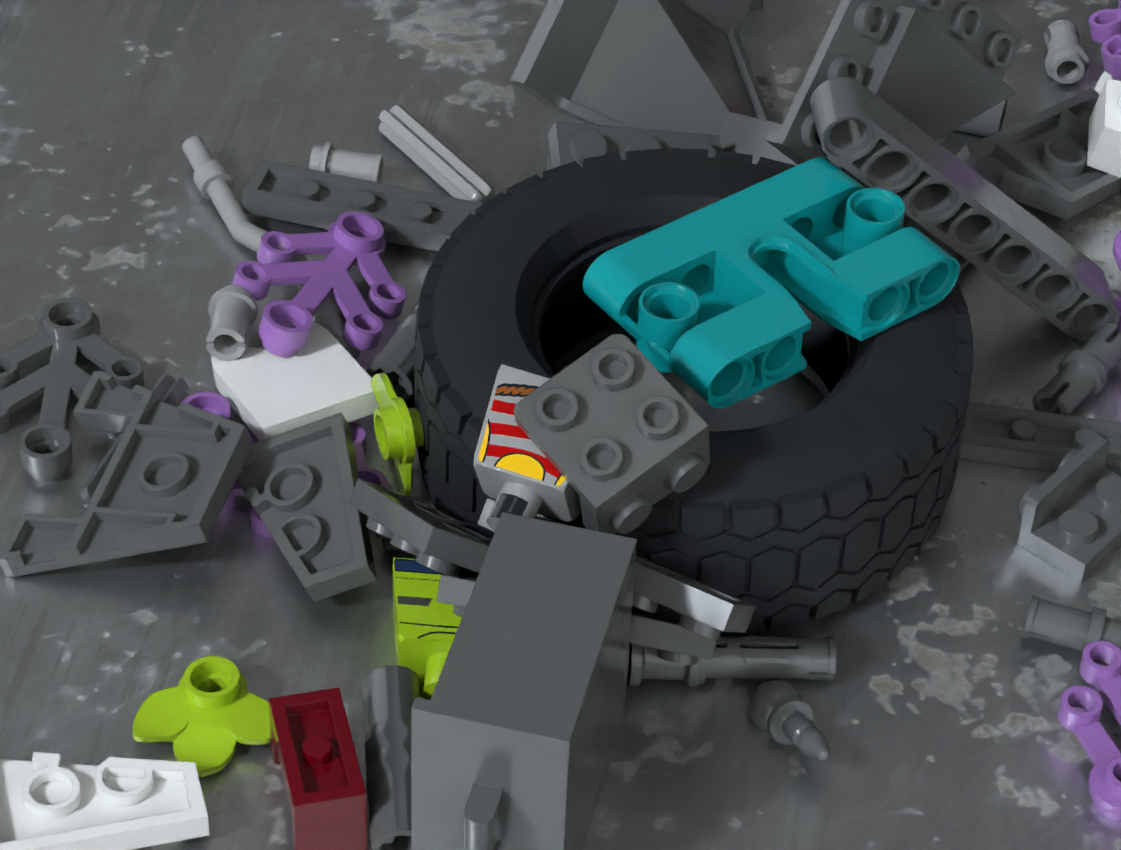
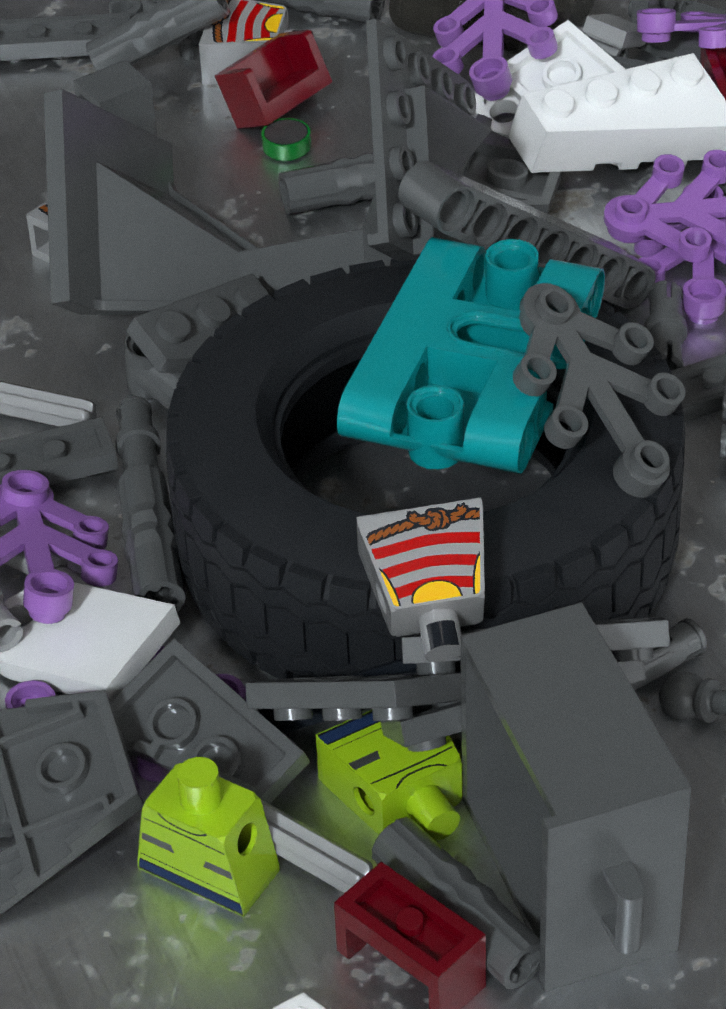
camera: 30 degrees left, 0 degrees up
lime plate [132,656,271,777] -> none
lime plate [370,373,424,496] -> none
dark grey bracket [514,334,711,534] -> none
none -> lime torso [137,757,280,917]
none -> light grey axle [219,776,373,893]
none -> dark grey plant [513,283,685,498]

